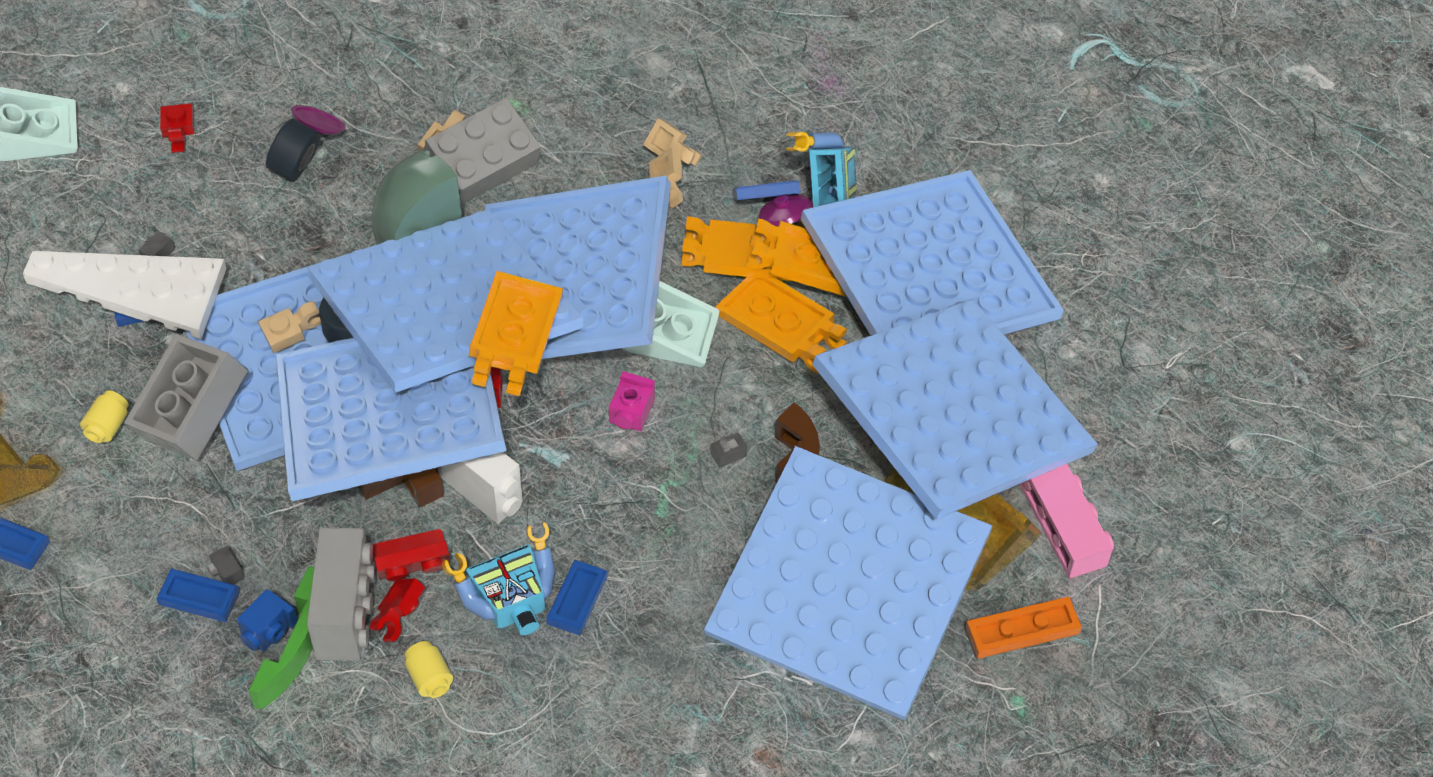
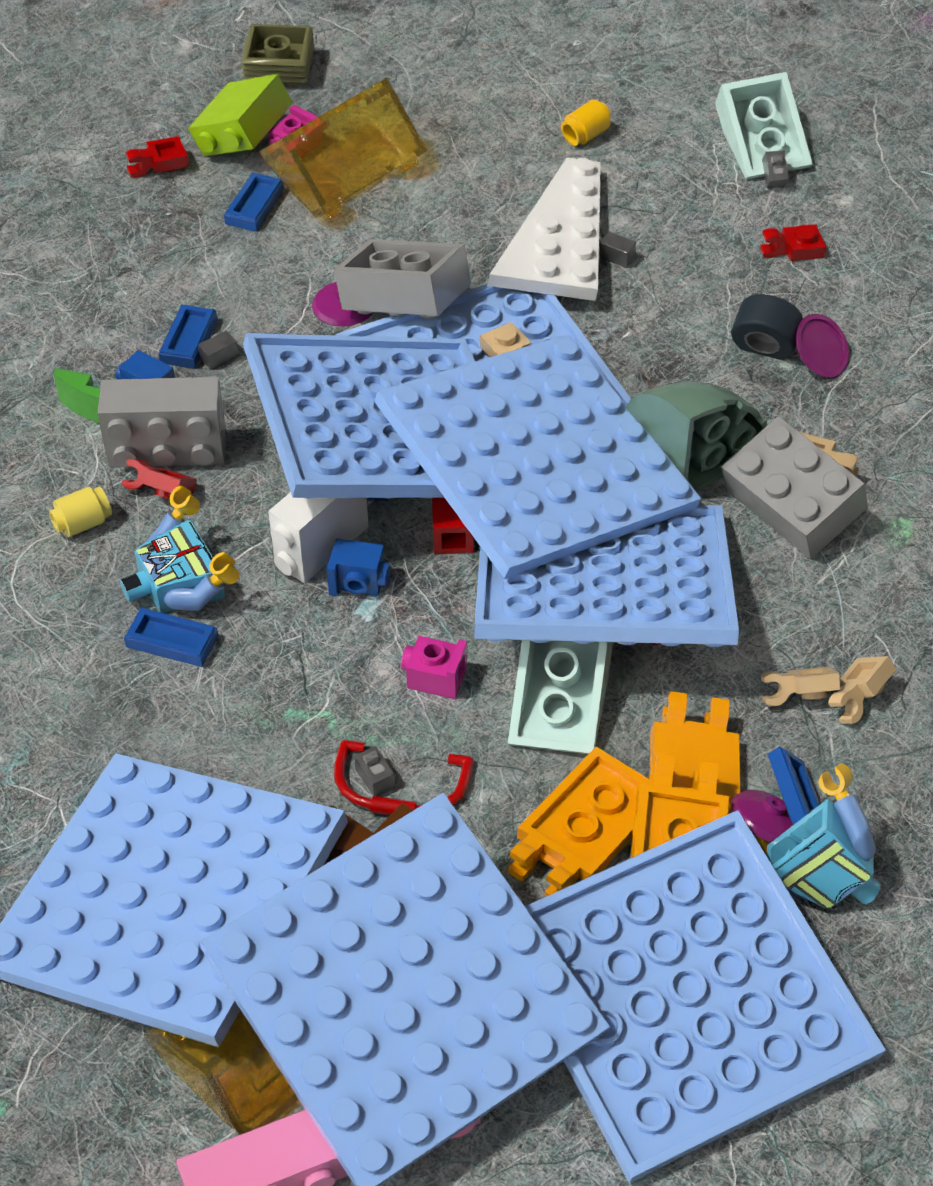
camera: 90 degrees right, 5 degrees down
light yellow brick [80,391,129,443] -> none
red bracket [373,529,450,581] -> none
light orange tile [469,271,563,396] -> none
orange plate [965,596,1082,659] -> none
none -> magenta piece [312,282,374,327]
none -> blue brick [326,538,391,596]
none -> red piece [334,740,474,816]
none -> flat silver piece [762,150,789,188]

